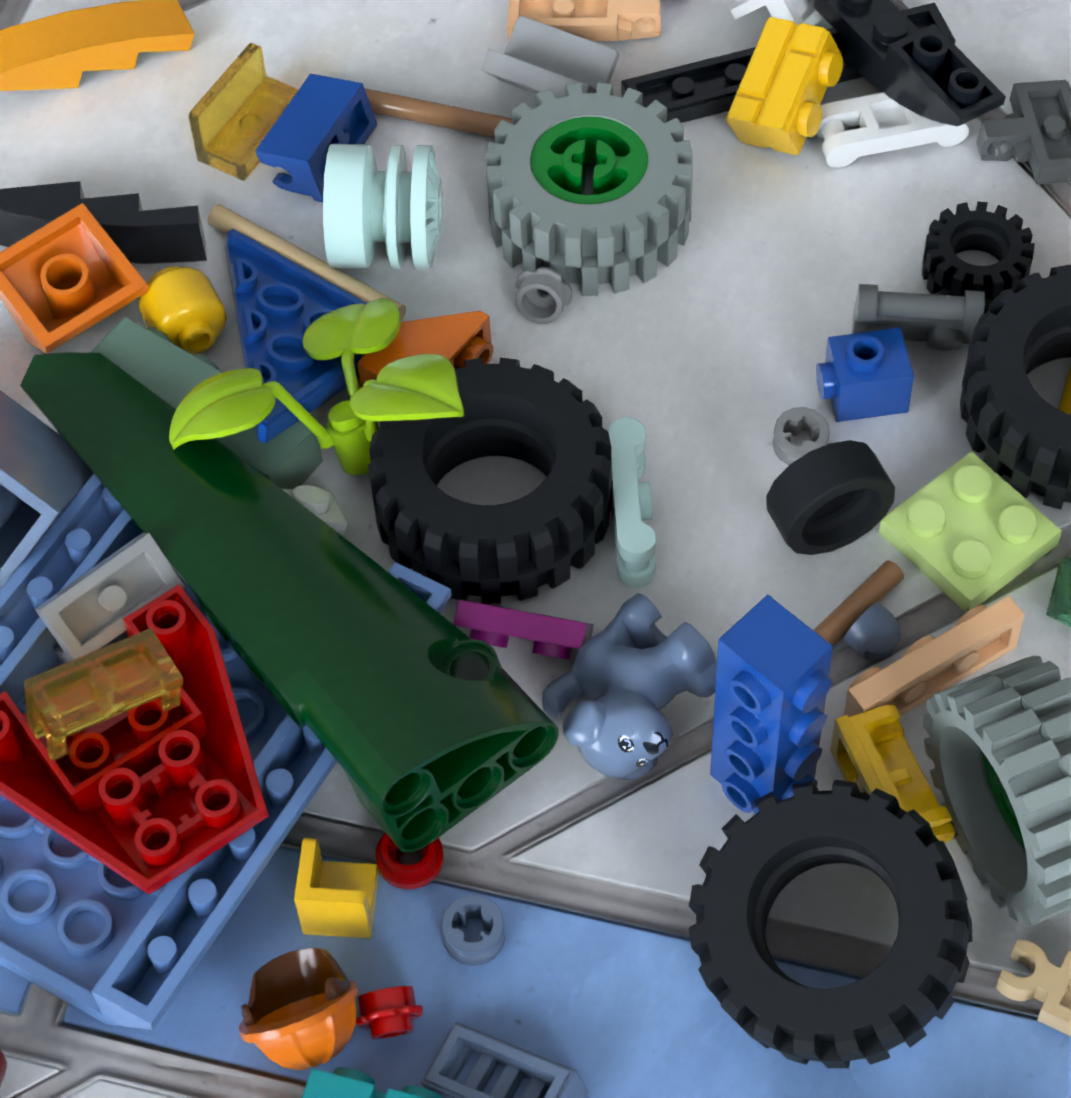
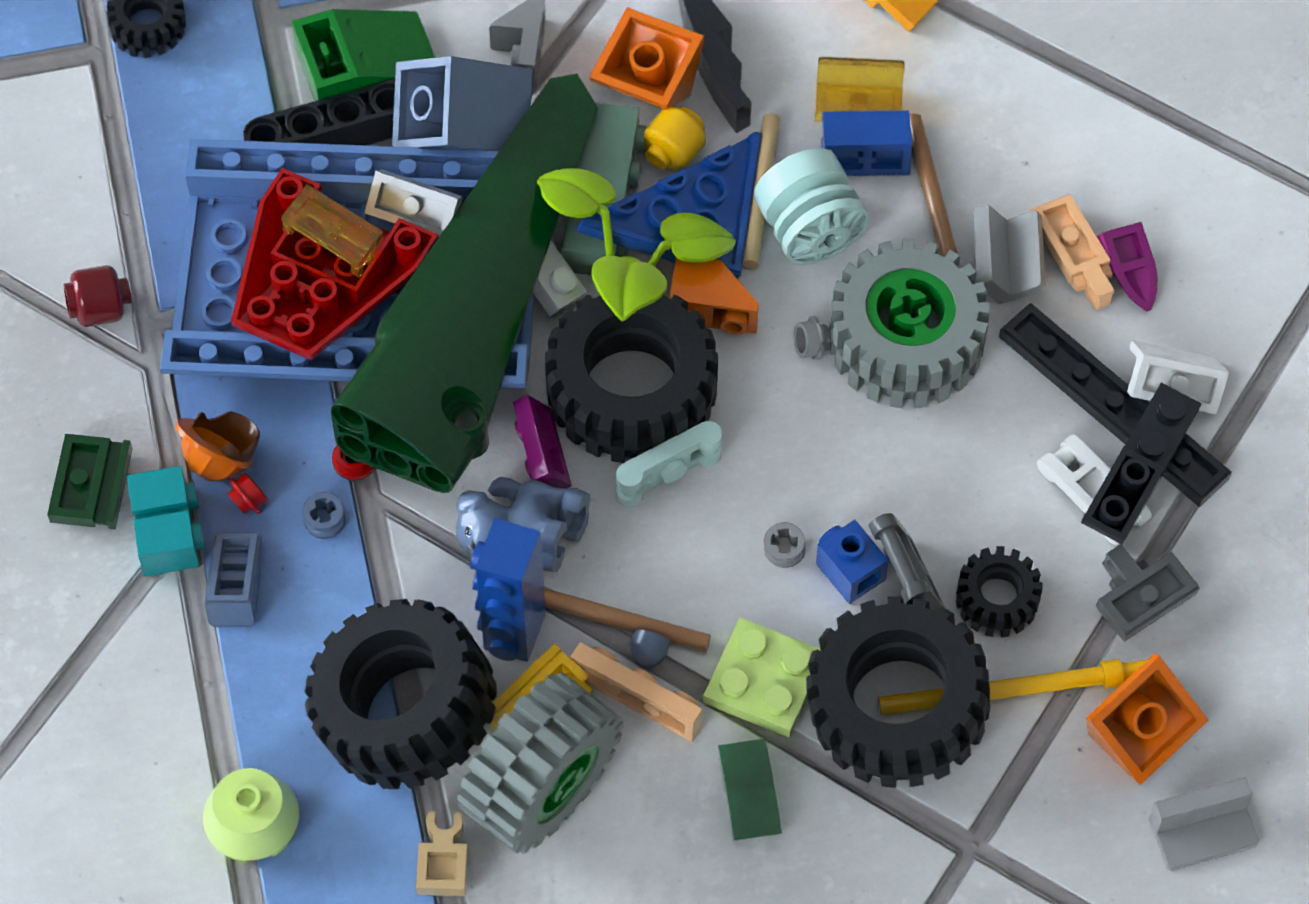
camera: 60 degrees right, 5 degrees up
yellow panel [294,838,379,938] -> none
yellow brick [726,17,843,156] -> none
black tyre [766,440,895,555] -> none

